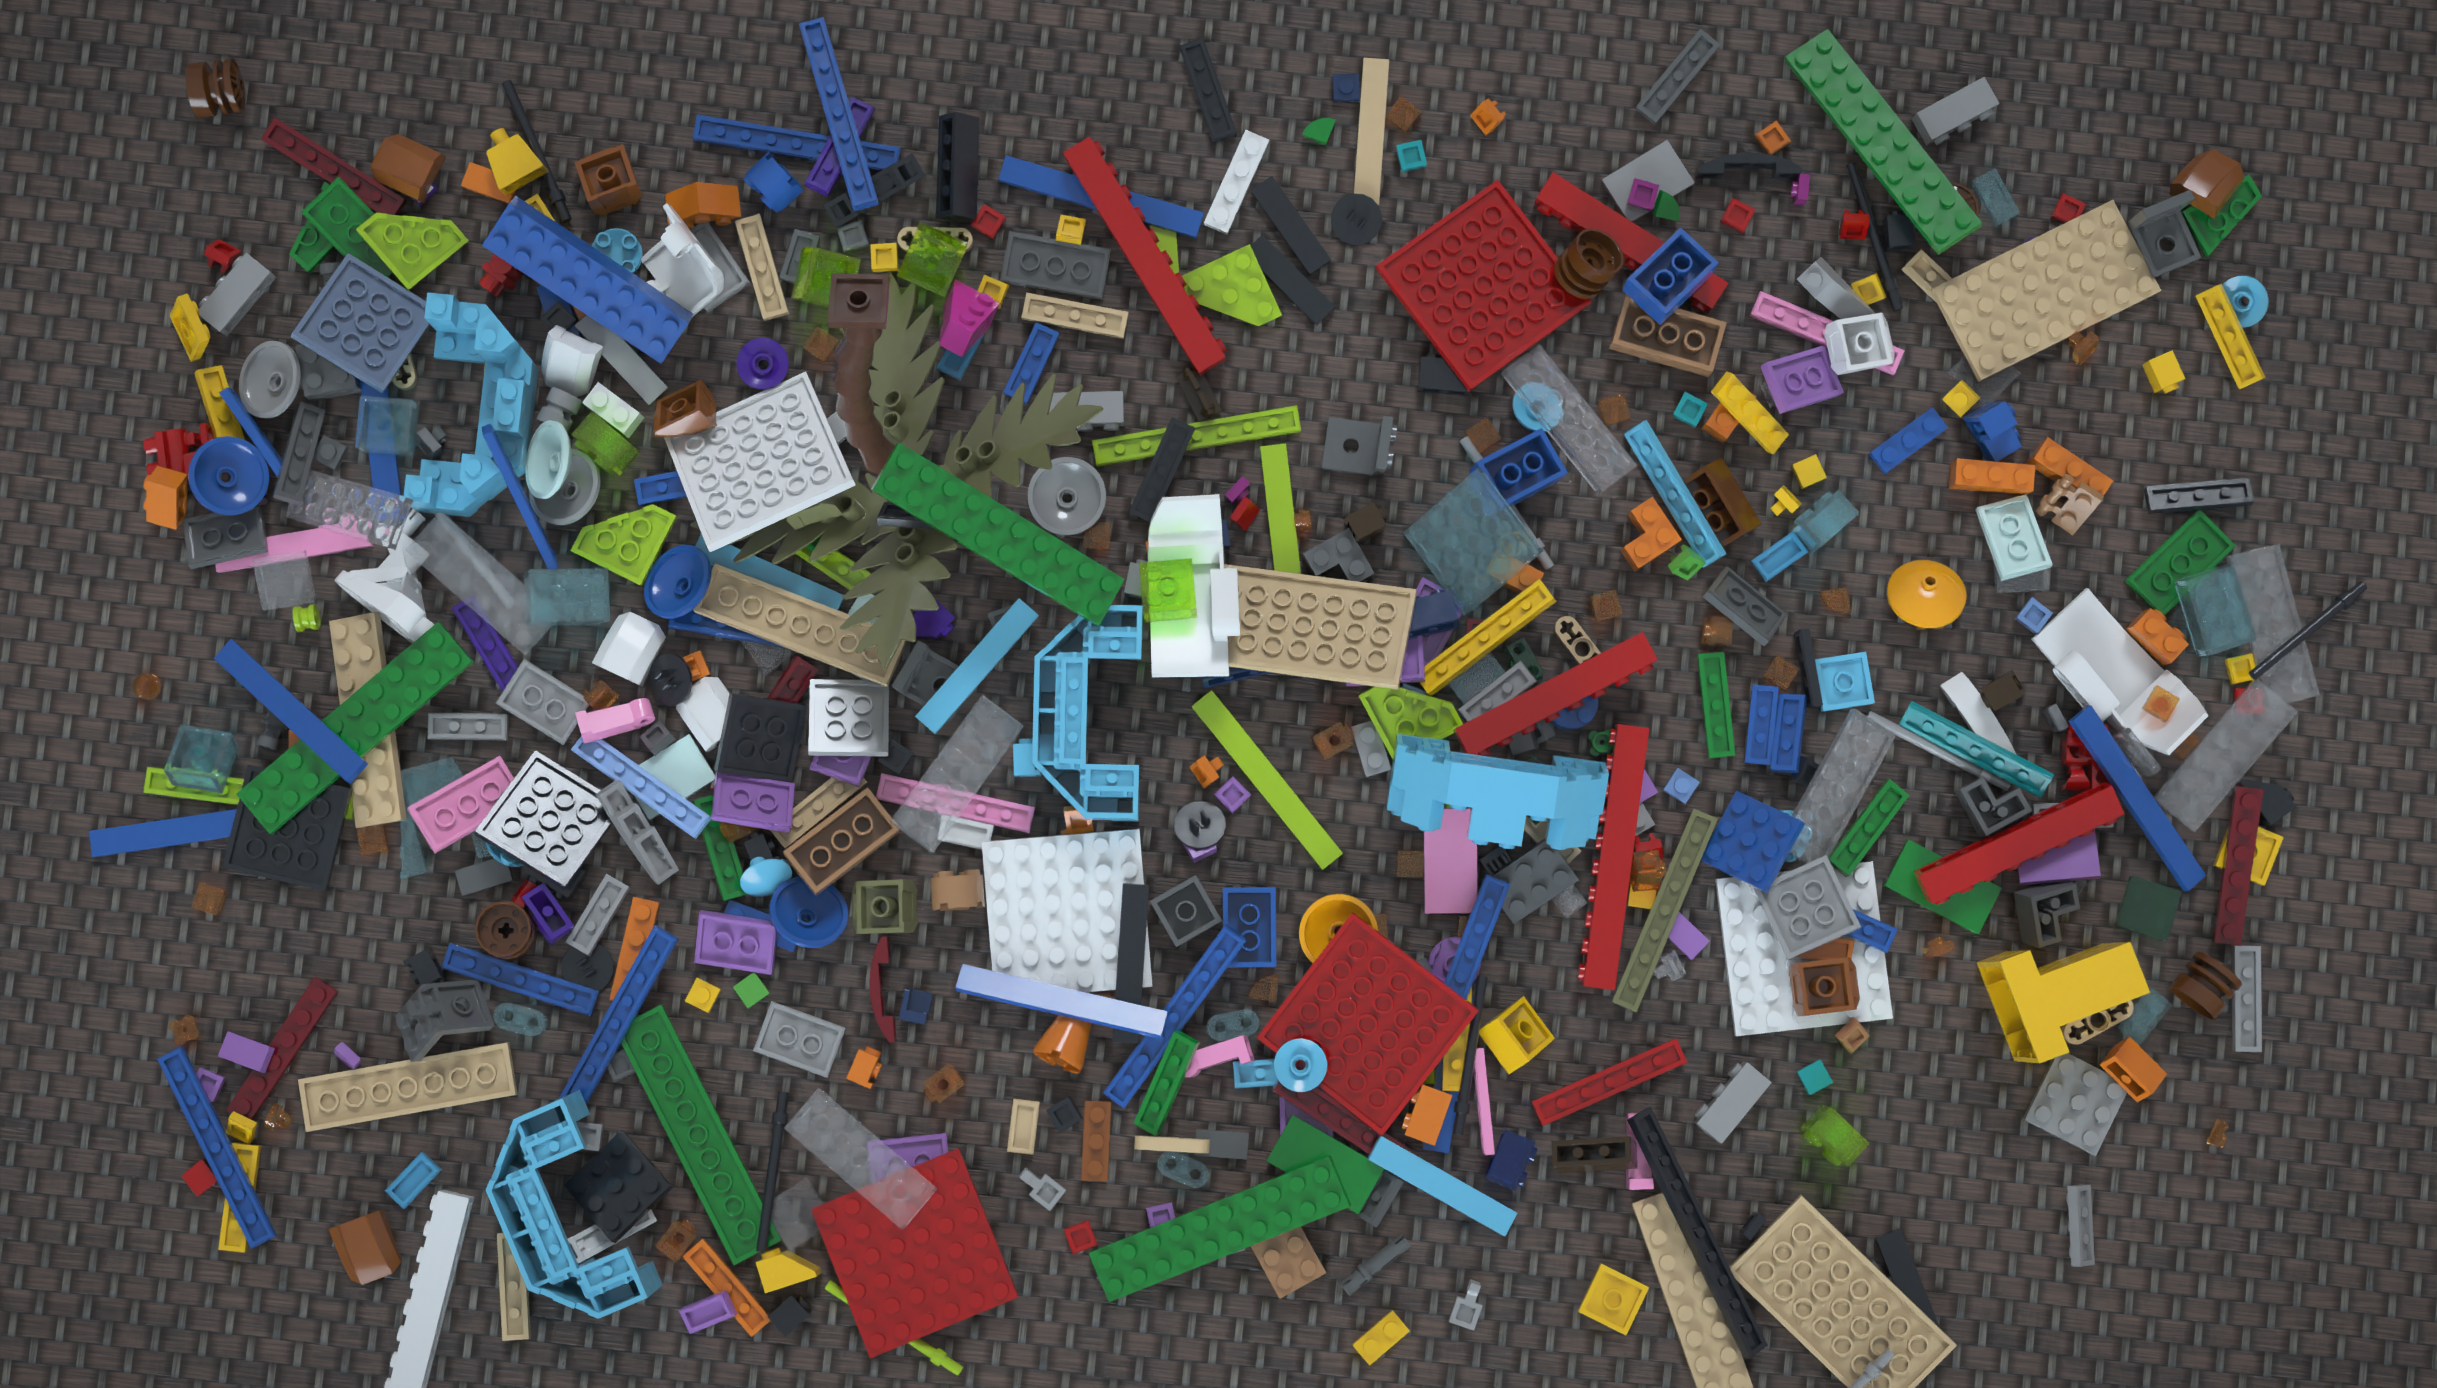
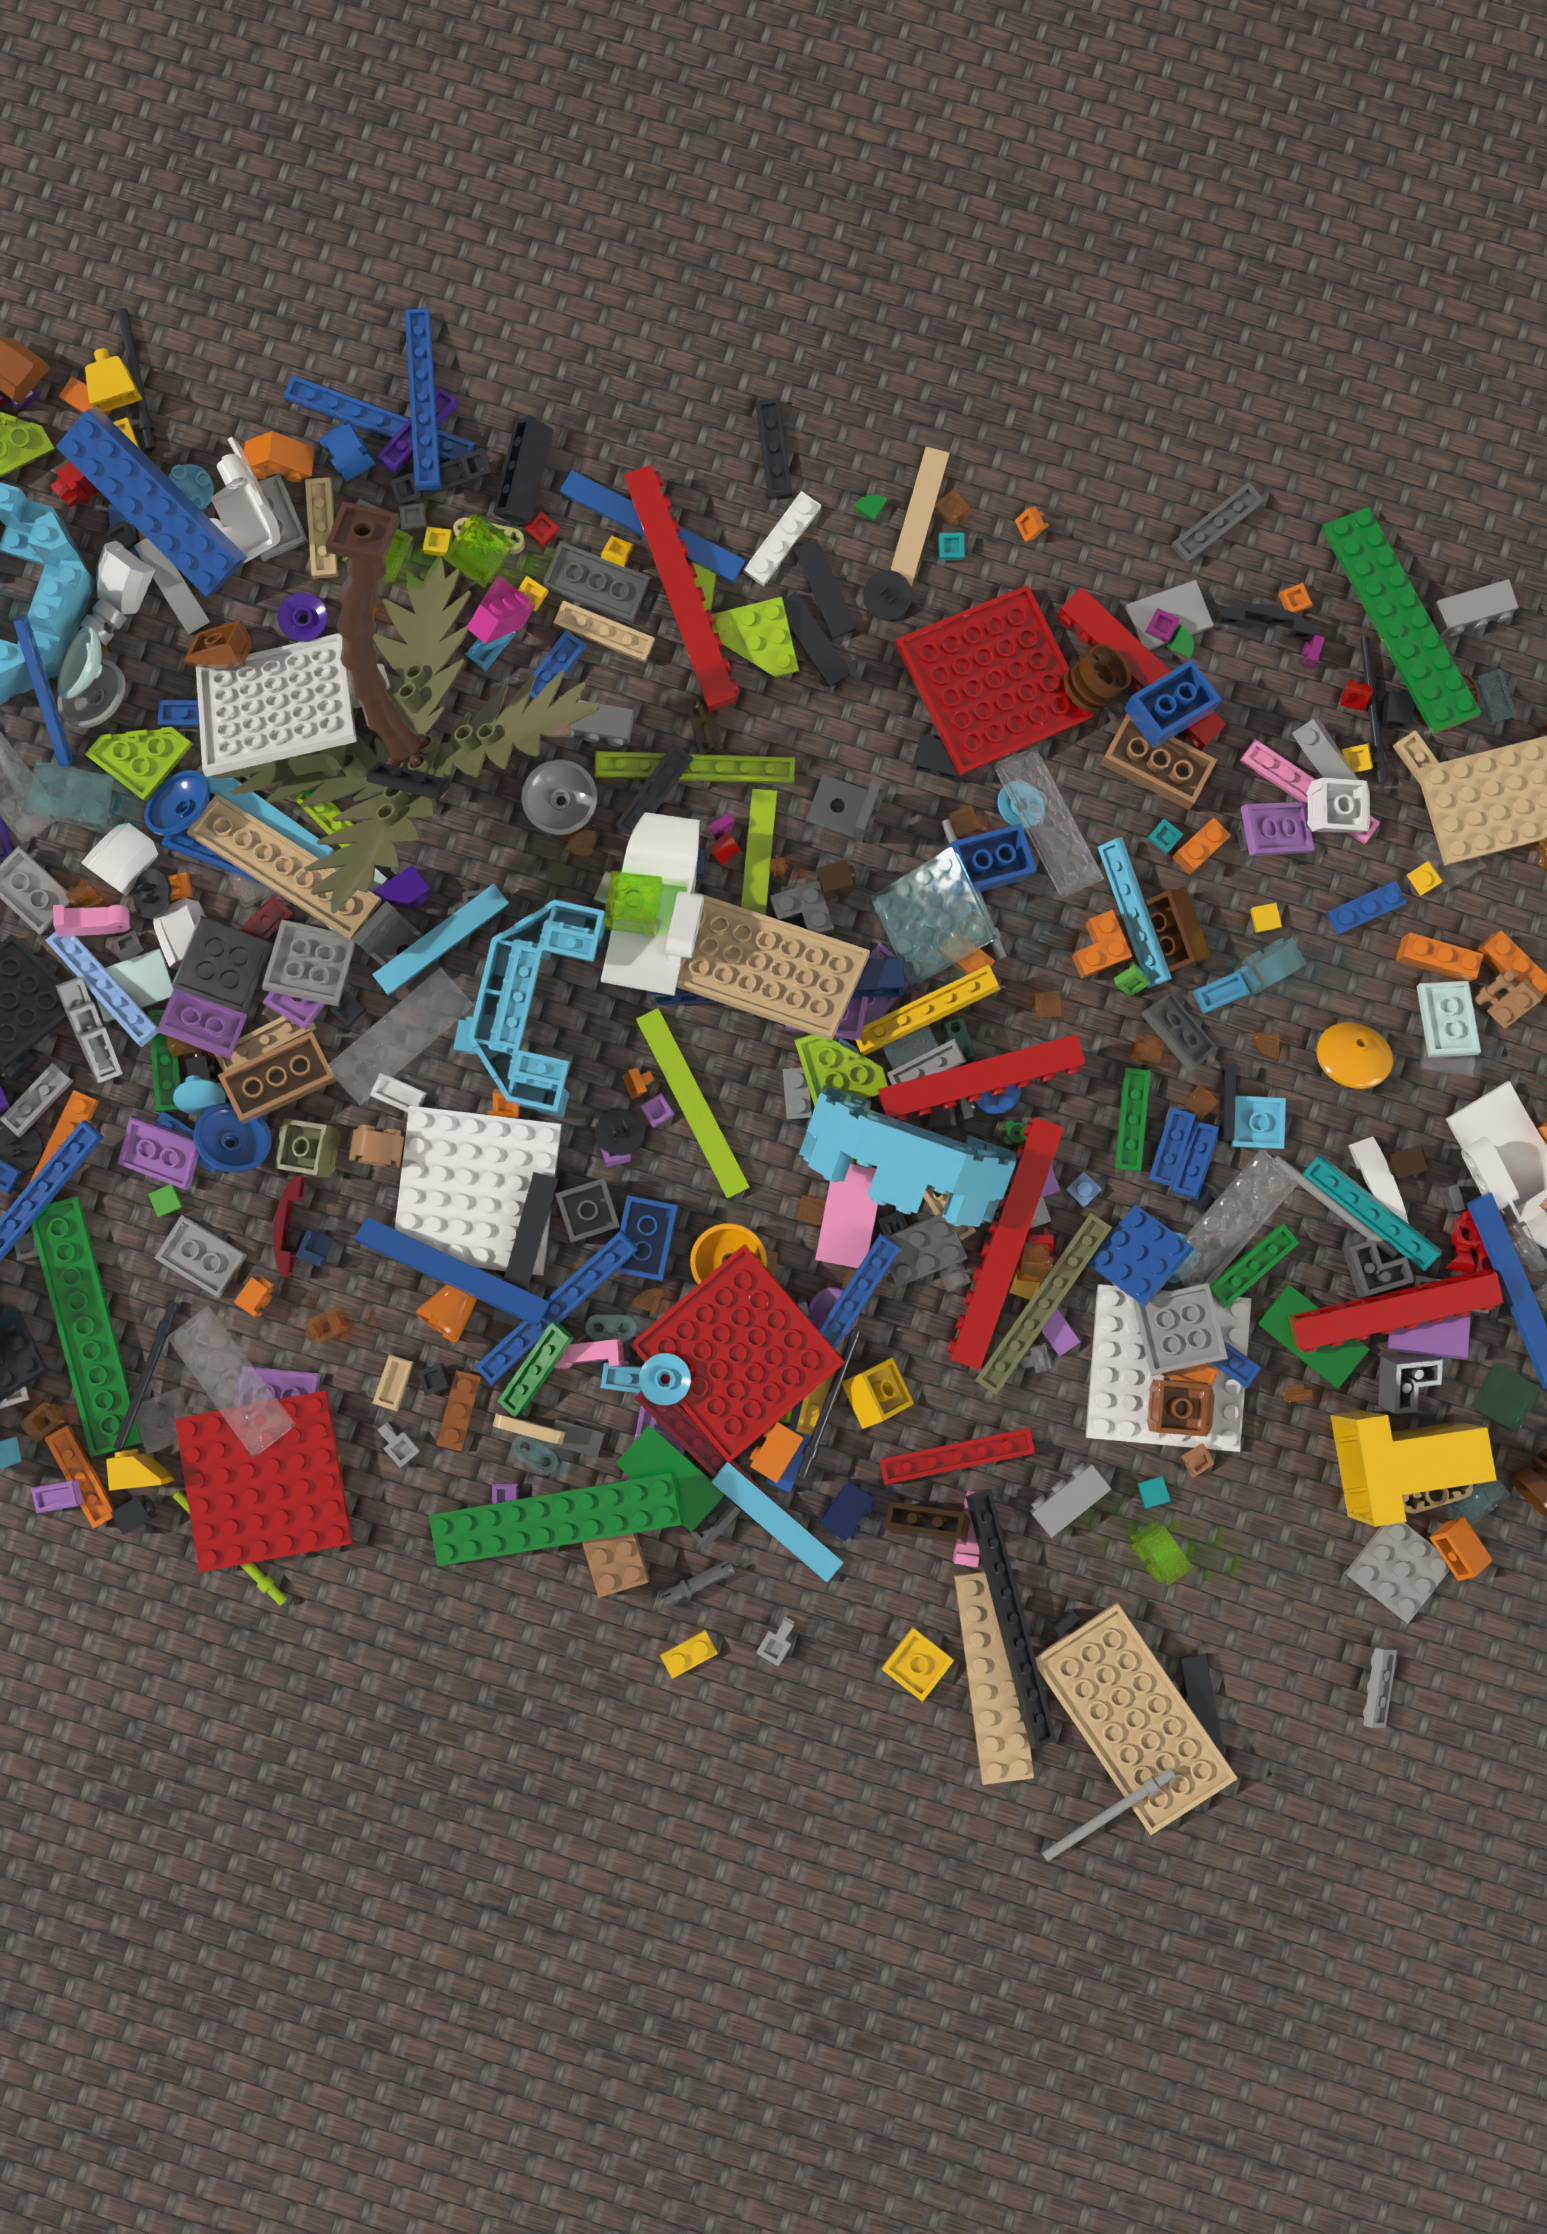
camera: 15 degrees right, 0 degrees up
clear neon green brick [571,411,640,476] -> none
dark orange slope [575,144,642,216] -> none
white brick [582,382,644,438] -> none
yellow plate [685,978,721,1013] -> none
green plate [871,442,1125,626] -> none
bright pink tile [876,773,1035,833] -> none
red tile [1064,1220,1098,1254] -> none
clear orange brick [1312,722,1354,761] -> none
dark blue plate [1332,73,1360,102] -> none
bright pink tile [1473,1048,1495,1155] -> none
tan beam [1554,616,1601,665] -> none
clear orange tile [1597,394,1631,427] -> none
yellow plate [1711,371,1789,455] -> none
red tile [1720,198,1756,234] -> none
yellow tile [1770,485,1802,516] -> none
blue brick [1963,401,2022,462] -> none
medium blue plate [2014,597,2053,634] -> none
clear orange tile [2206,1119,2228,1148] -> none

